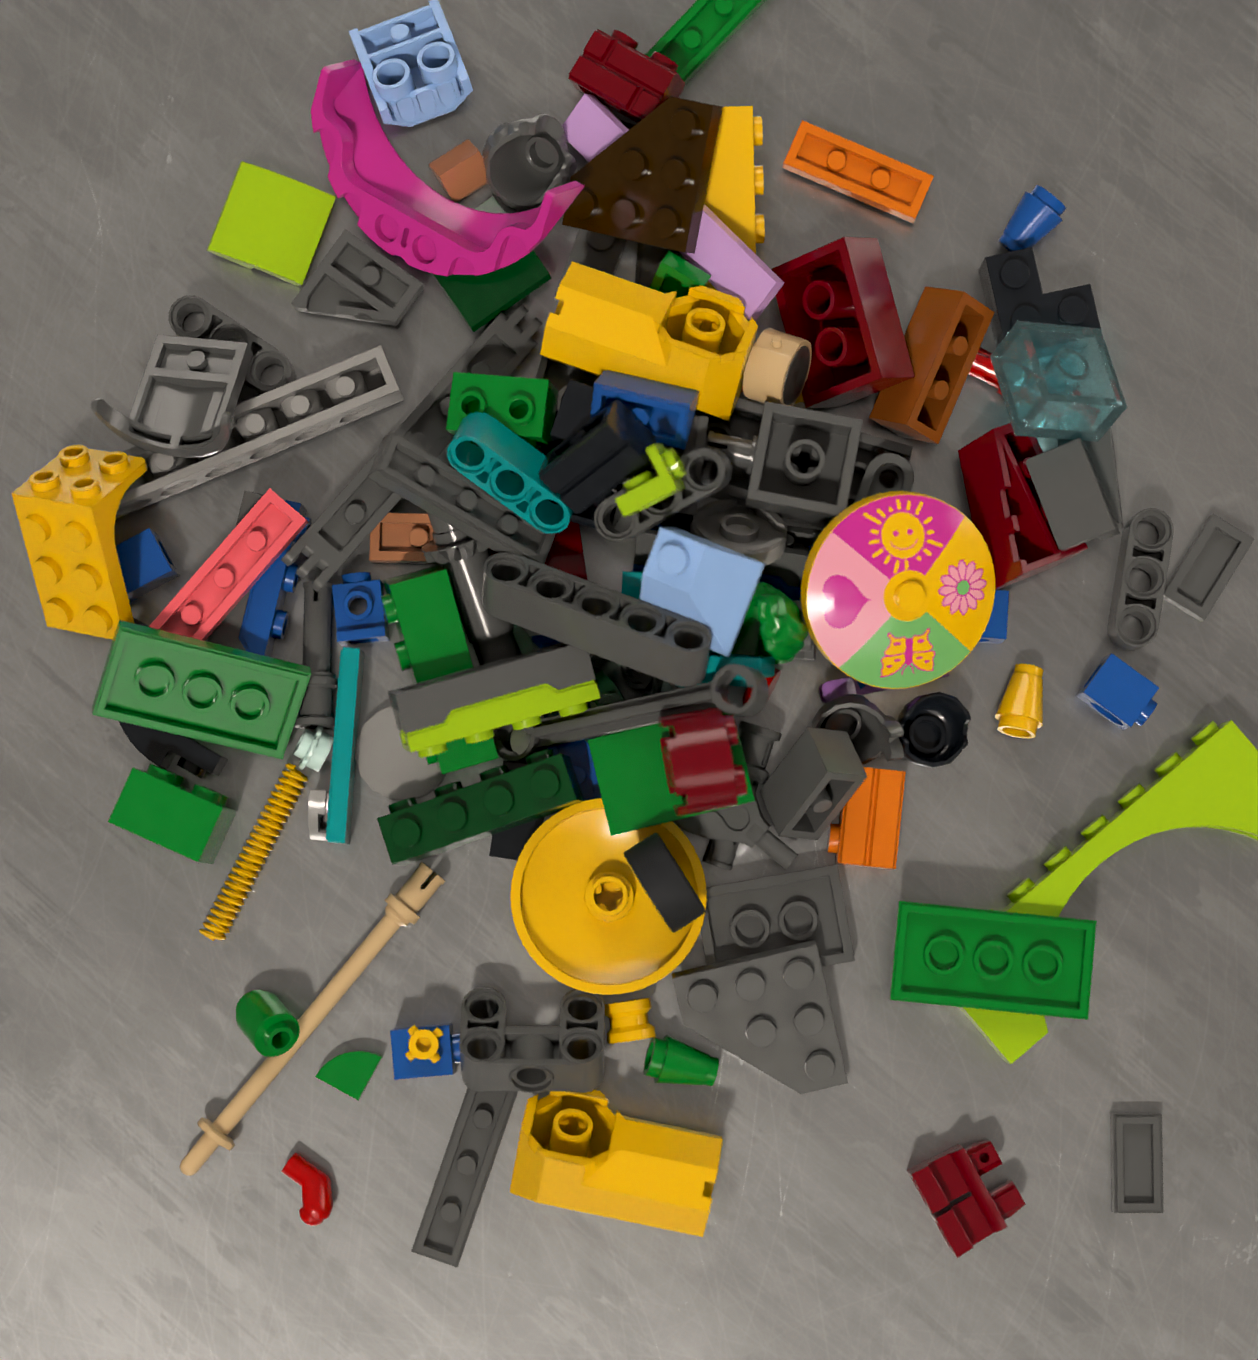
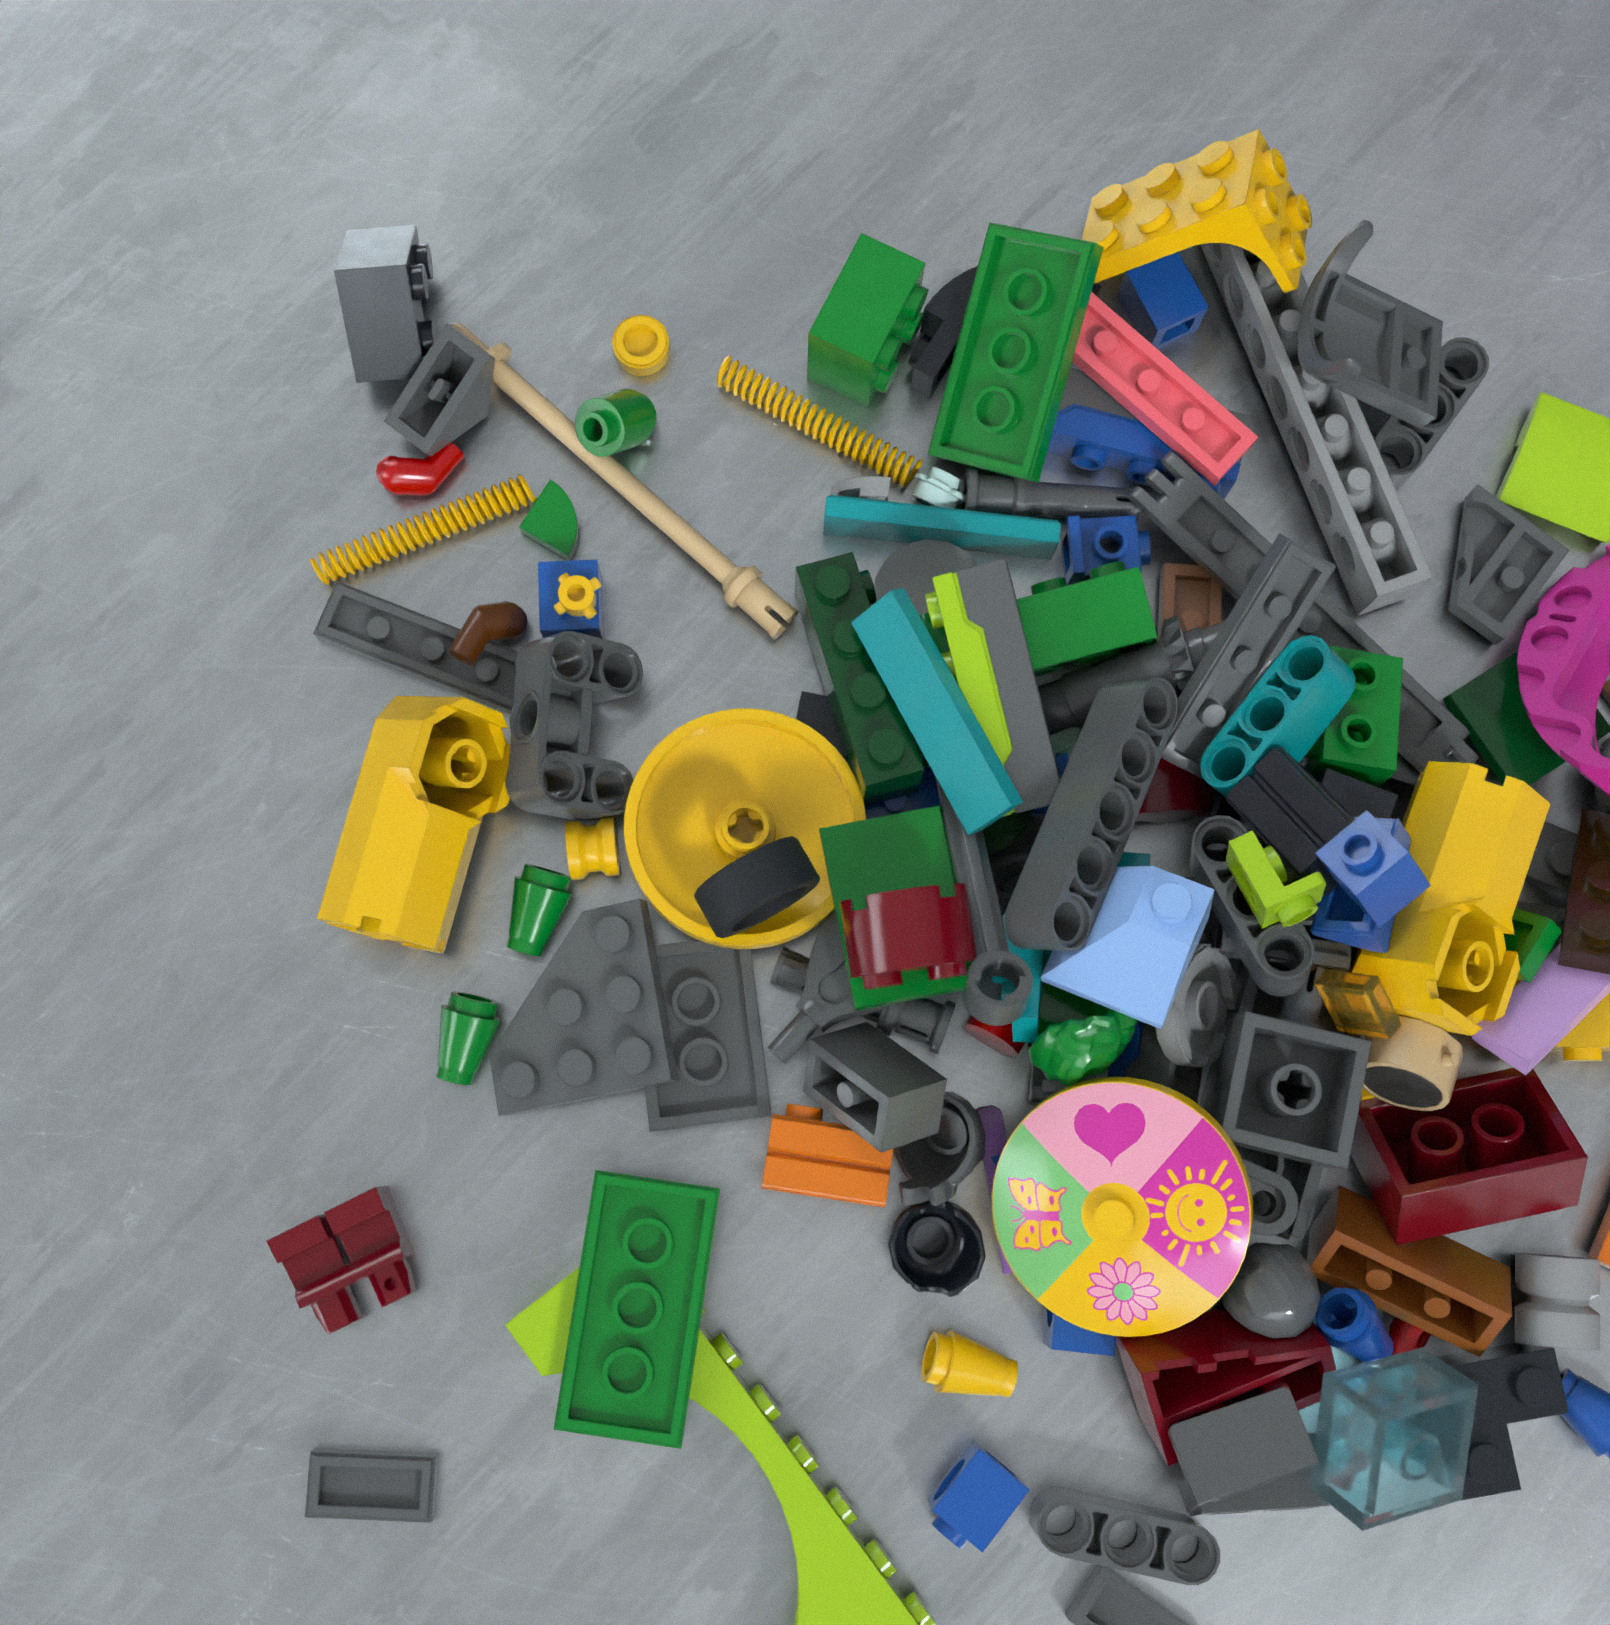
camera: 85 degrees right, 5 degrees down
none -> yellow piece [310,474,537,585]
none -> brick [334,224,437,383]
none -> dark grey slope [384,323,495,456]
none -> green cone [436,991,501,1085]
none -> reddish brown arm [448,601,528,666]
none -> yellow tile [612,315,670,376]
none -> teal tile [851,588,1023,835]
none -> dark grey piece [1221,1242,1321,1339]
none -> clear yellow tile [1314,969,1401,1039]
none -> blue brick [1315,810,1431,928]
none -> blue cone [1315,1288,1394,1366]
none -> light grey wheel [1515,1253,1600,1350]

